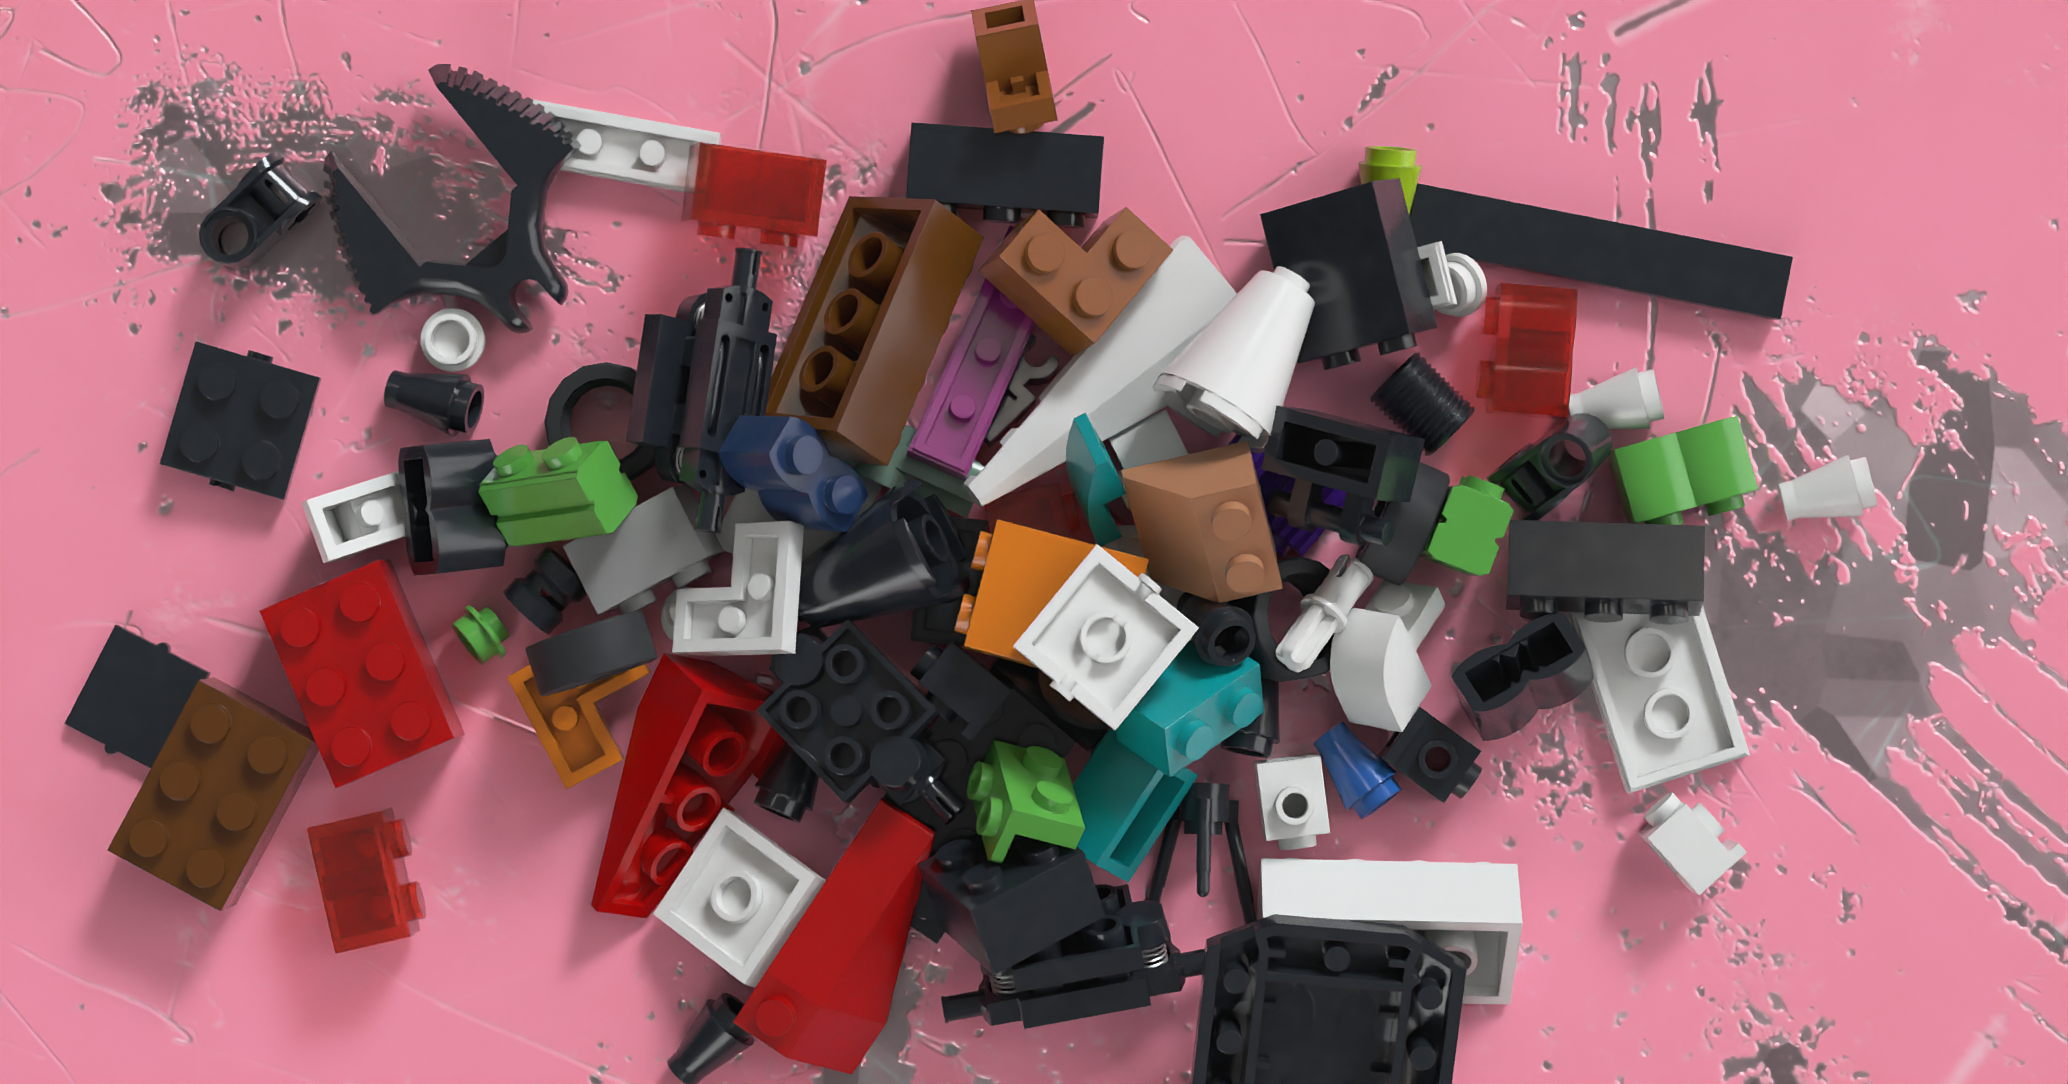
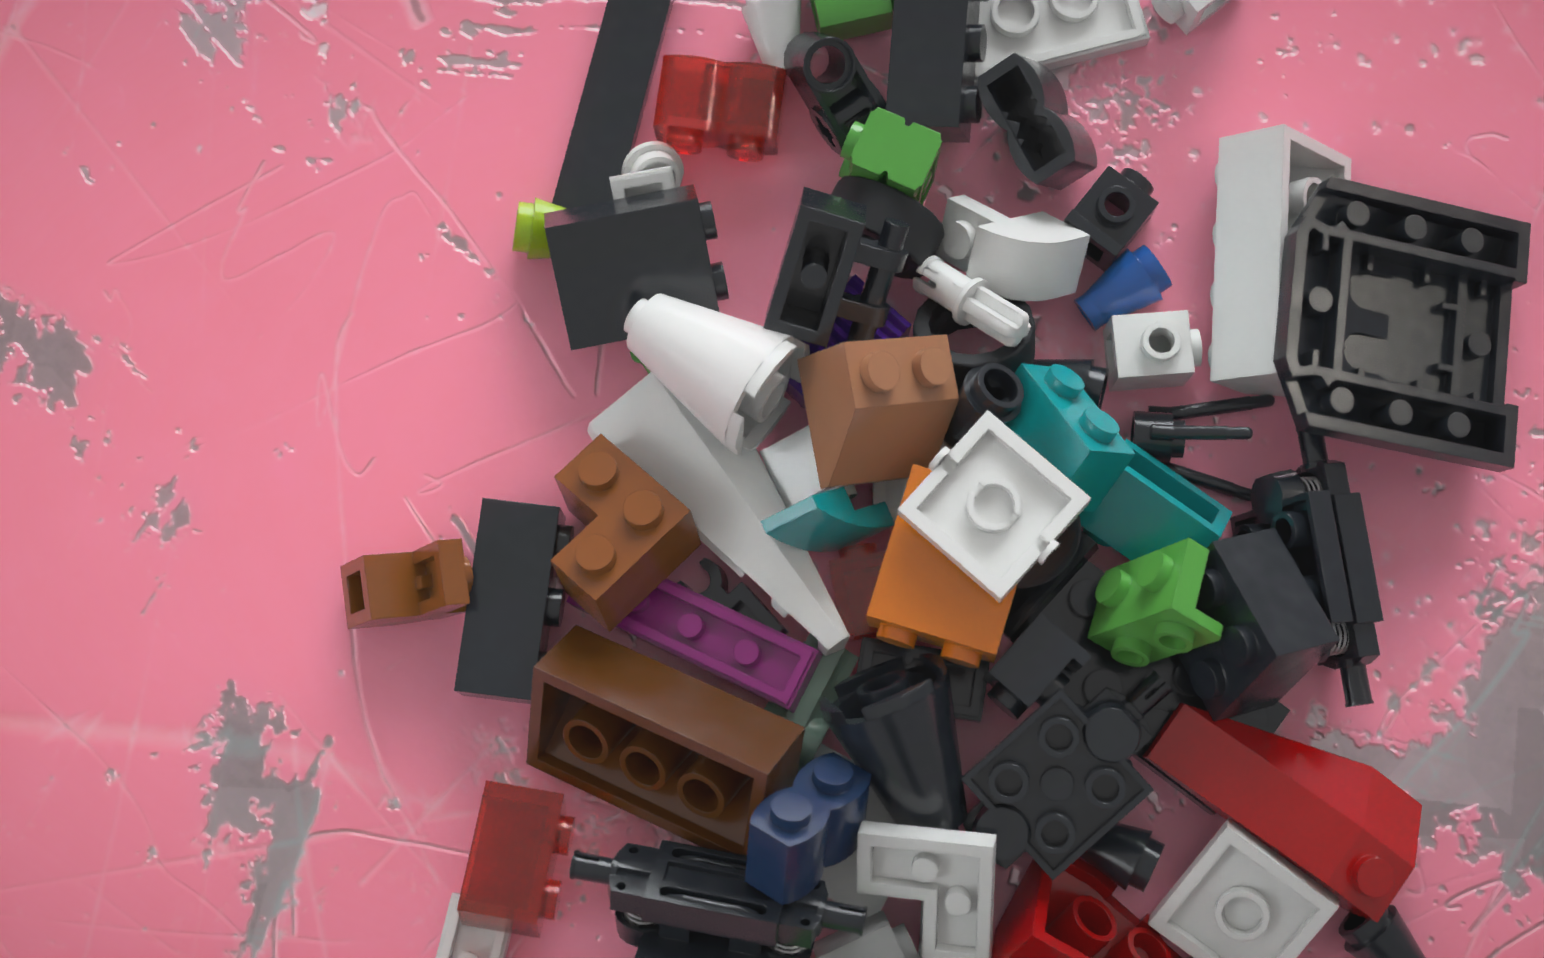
camera: 85 degrees left, 10 degrees down
black piece [1370,352,1475,456] -> none

